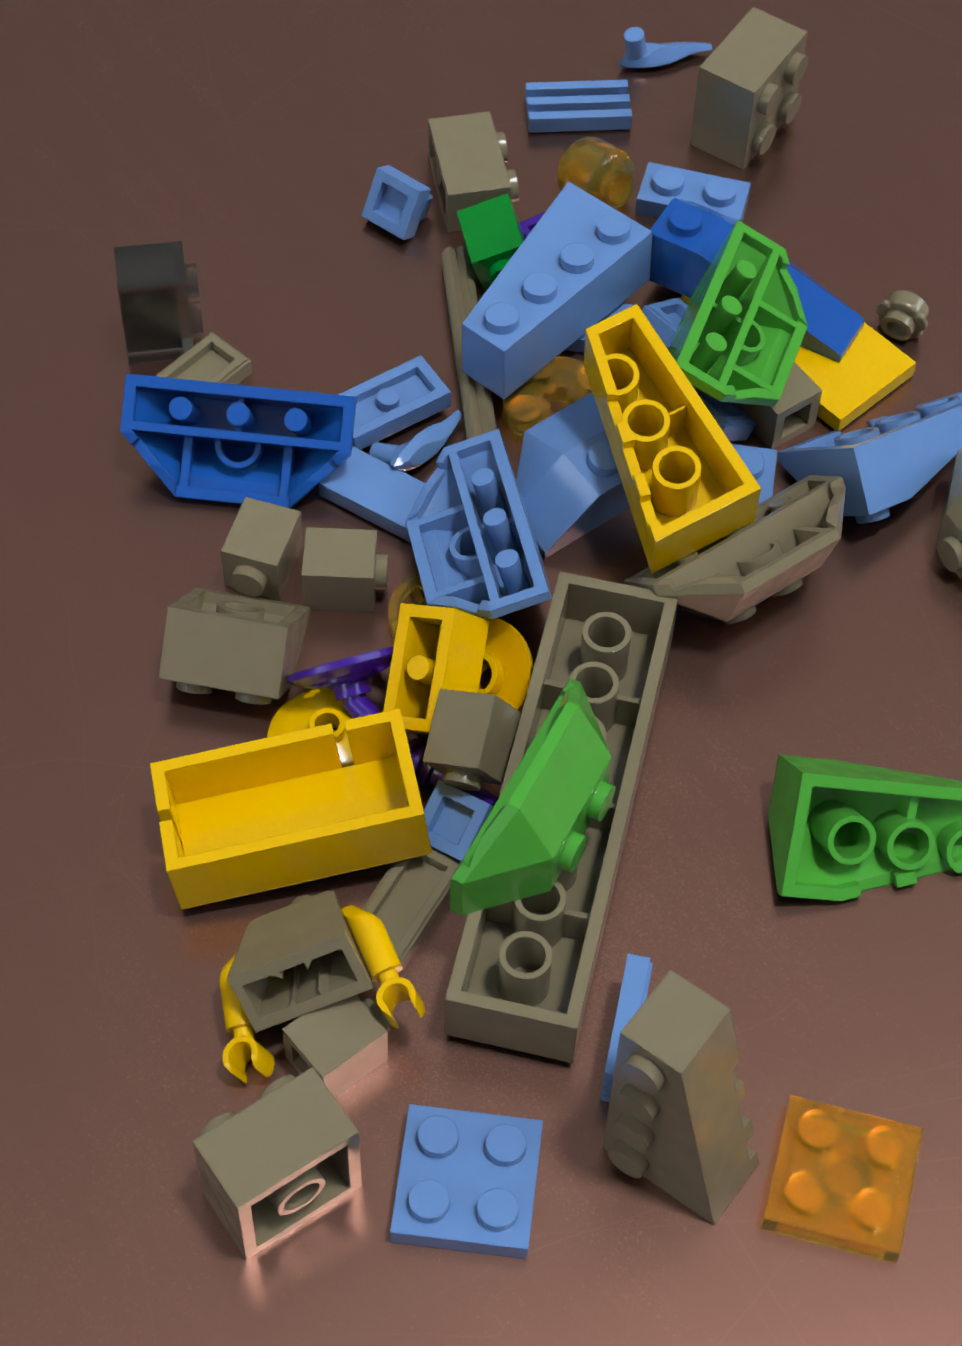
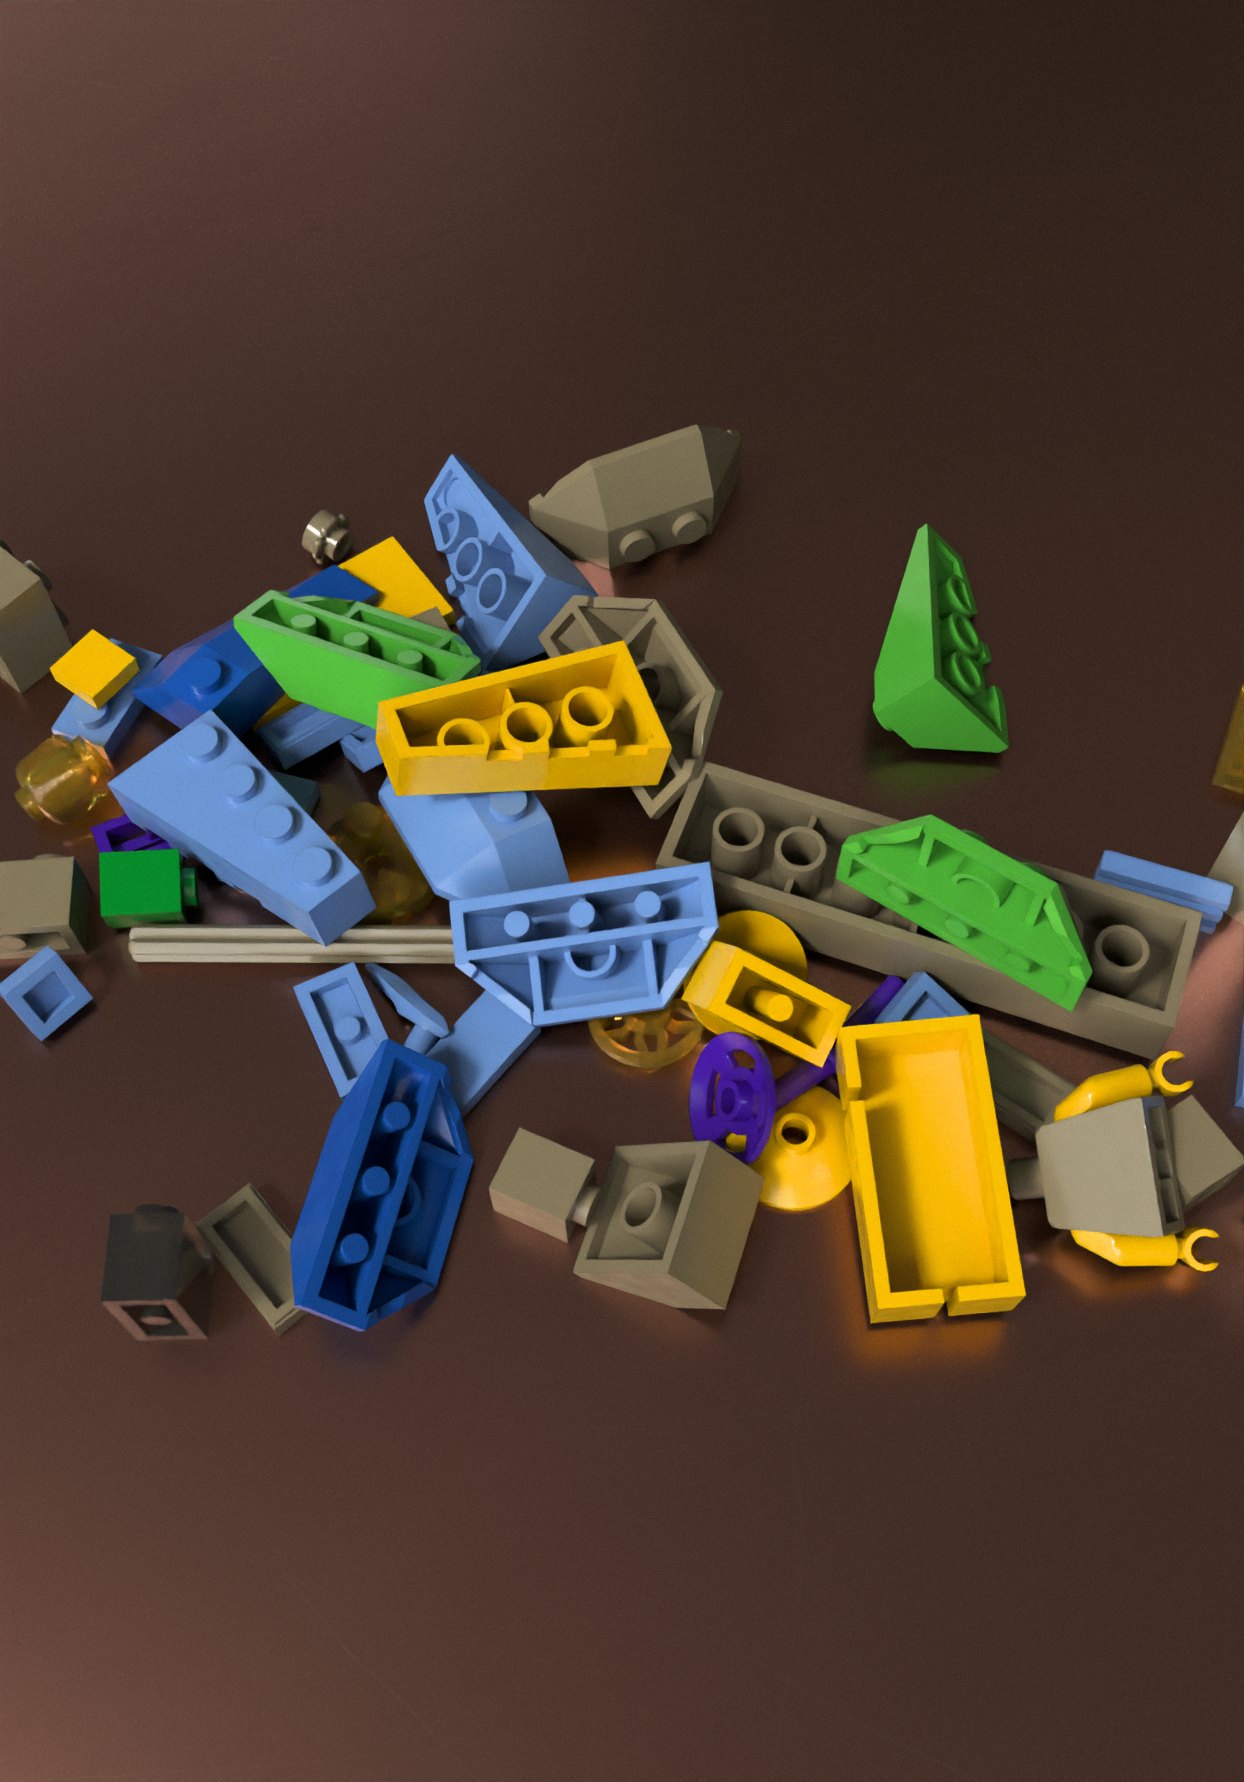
camera: 80 degrees left, 5 degrees up
dark tan brick [301,527,389,613] -> none
dark tan brick [423,689,521,791] -> none
none -> yellow tile [50,629,140,710]

